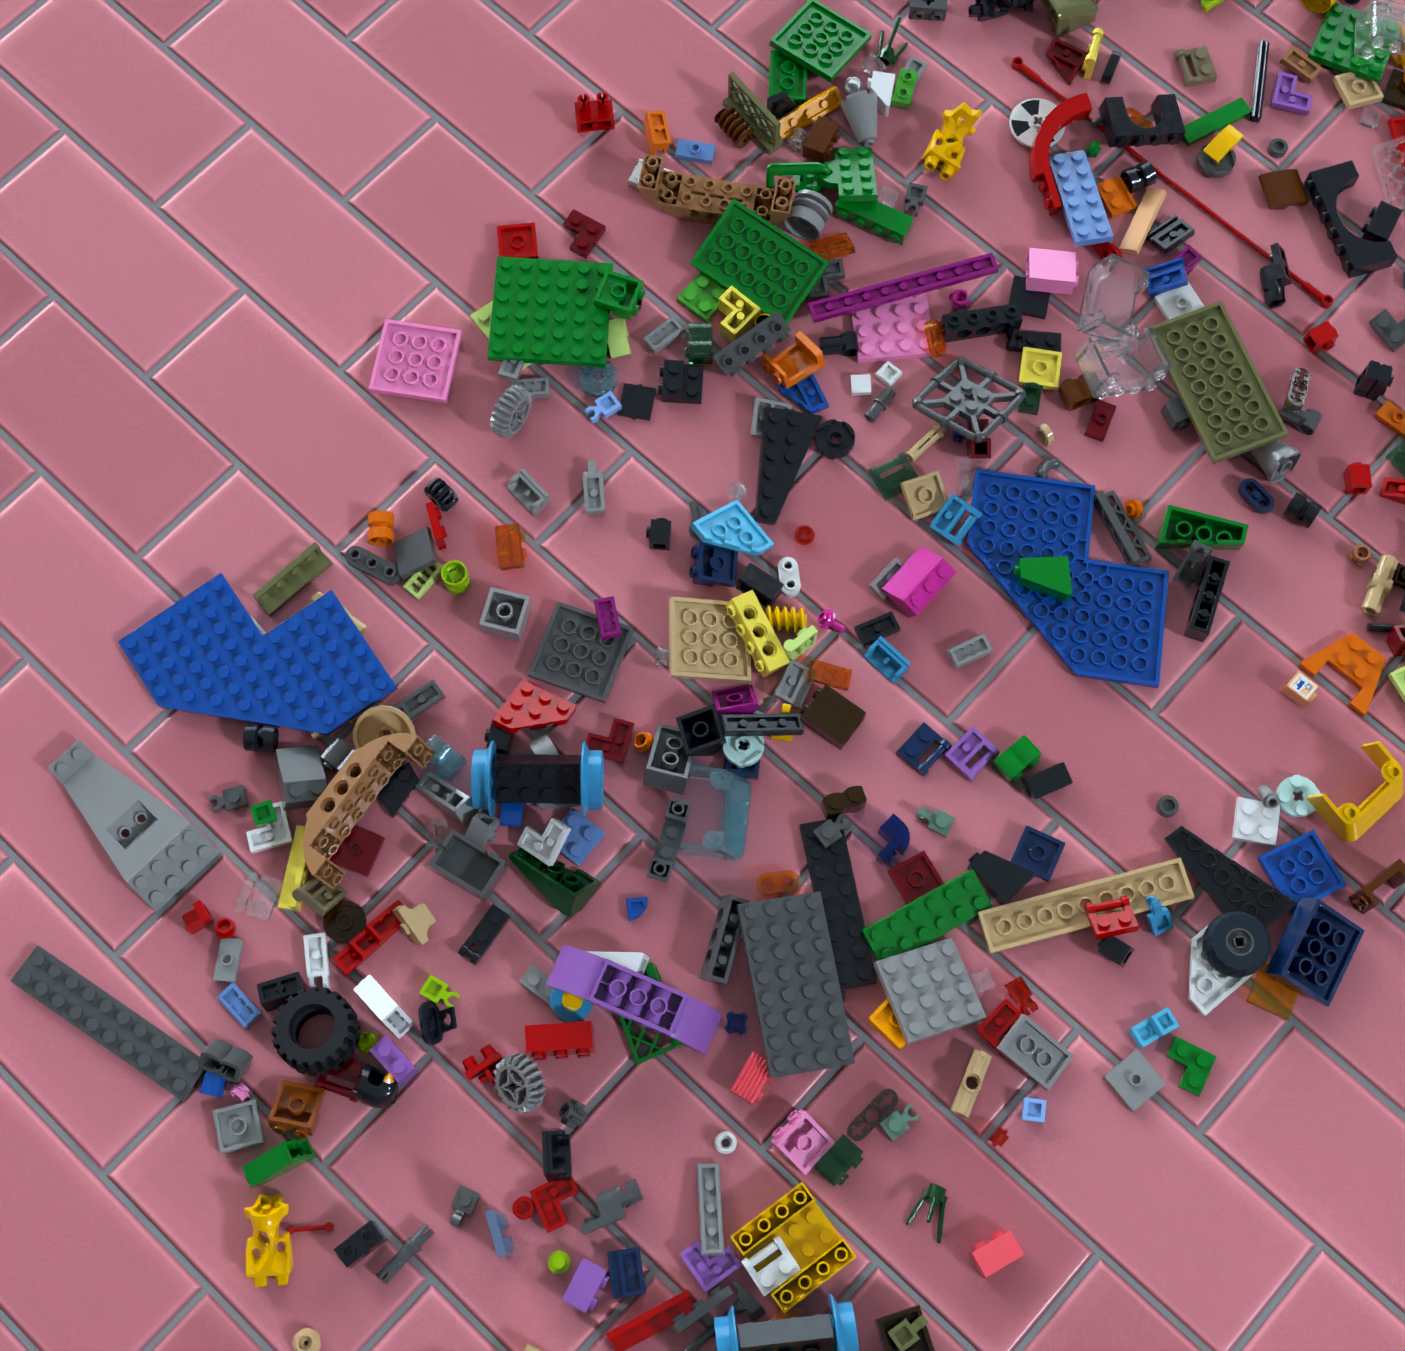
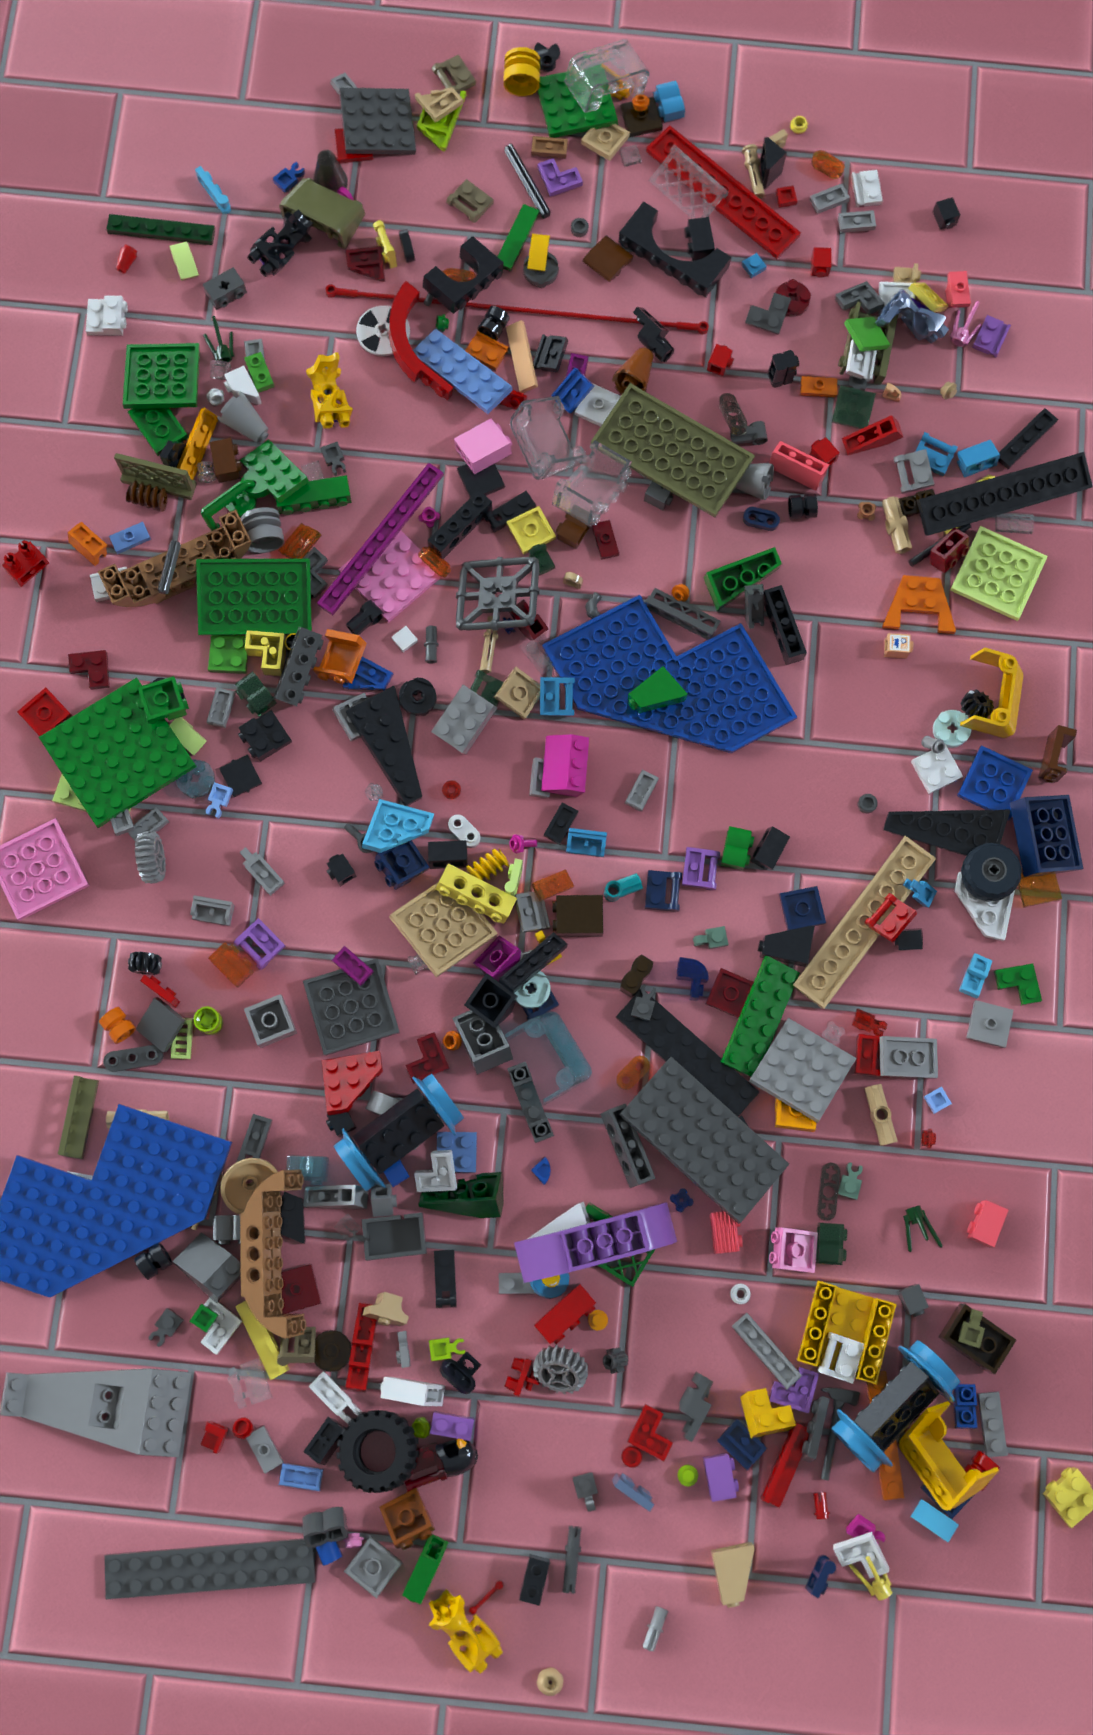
camera: 40 degrees left, 5 degrees up
black hinge [542,1130,572,1182] -> none
white tile [875,361,903,388] -> none
none -> dark grey axle [158,540,181,594]
none -> medium lavender plate [234,918,286,970]
none -> light grey plate [396,1331,411,1368]
none -> light grey brick [431,685,497,754]
none -> light orange plate [588,1310,608,1331]
none -> teal piece [603,873,643,902]
none -> dark orange cone [612,348,654,394]
none -> yellow brick [740,1388,796,1438]
none -> coral brick [769,441,829,491]
none -> dark grey brick [897,1284,929,1317]
none -> black gear [960,689,994,718]

